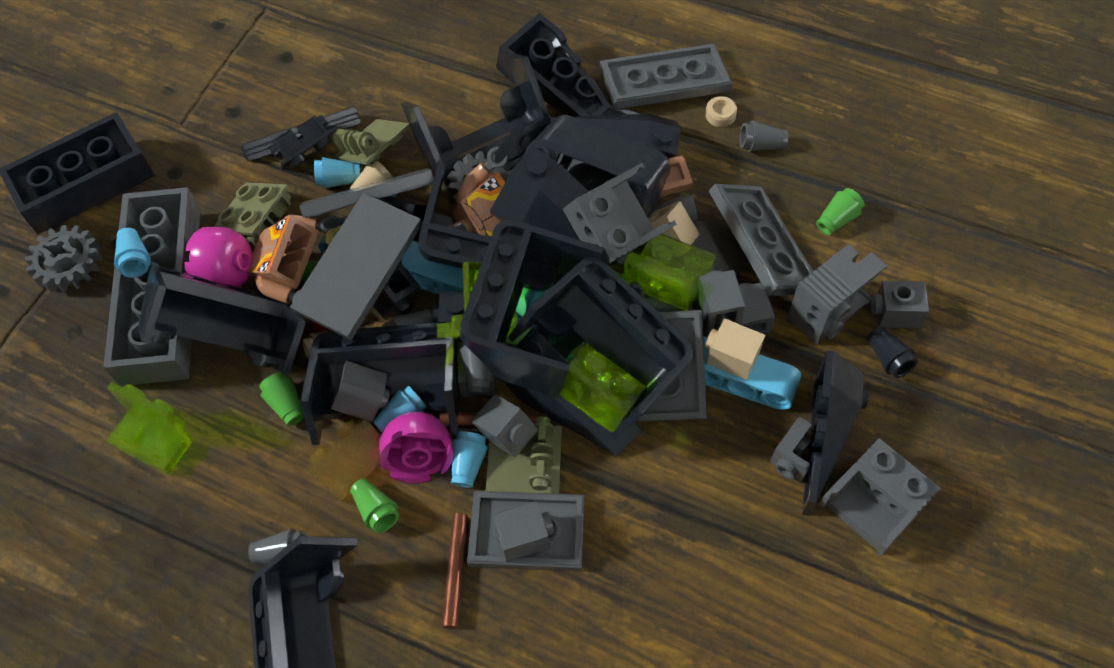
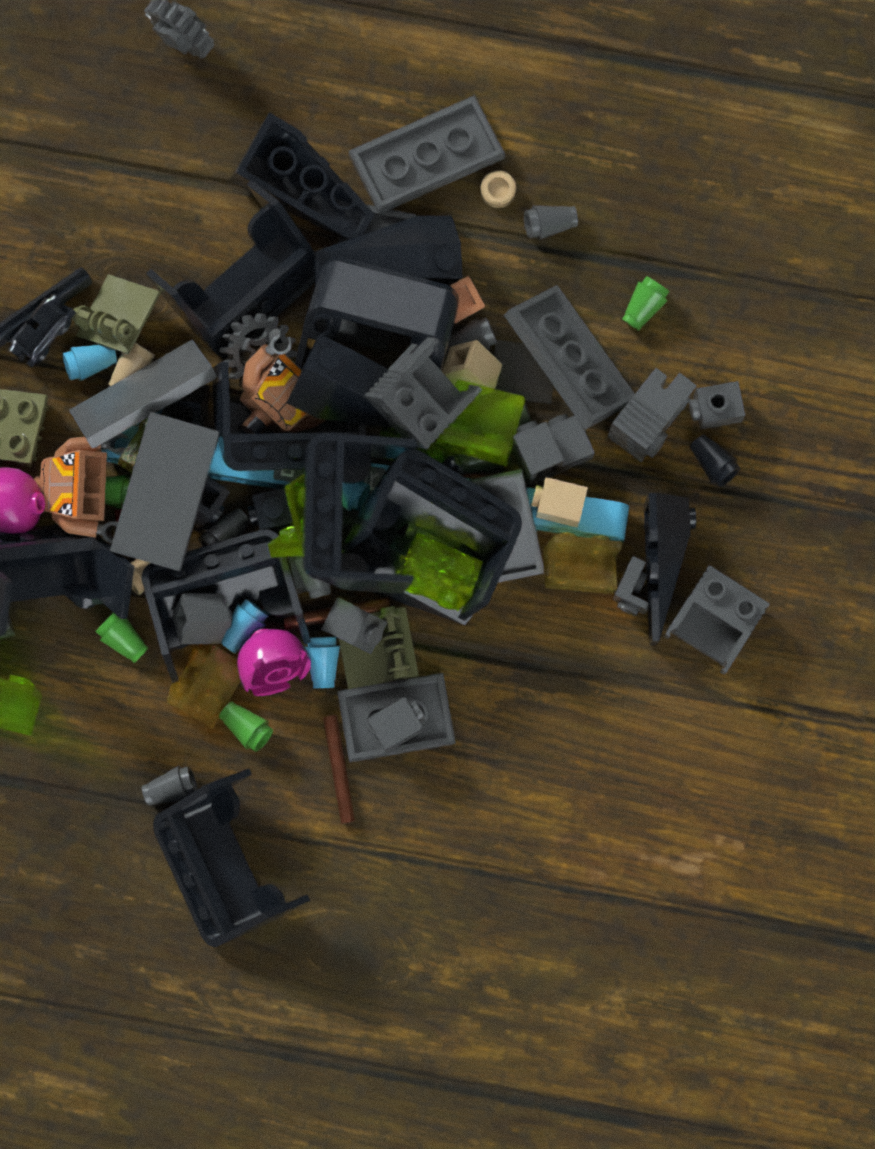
camera: 20 degrees left, 20 degrees up
none -> clear yellow bracket [543,532,622,594]

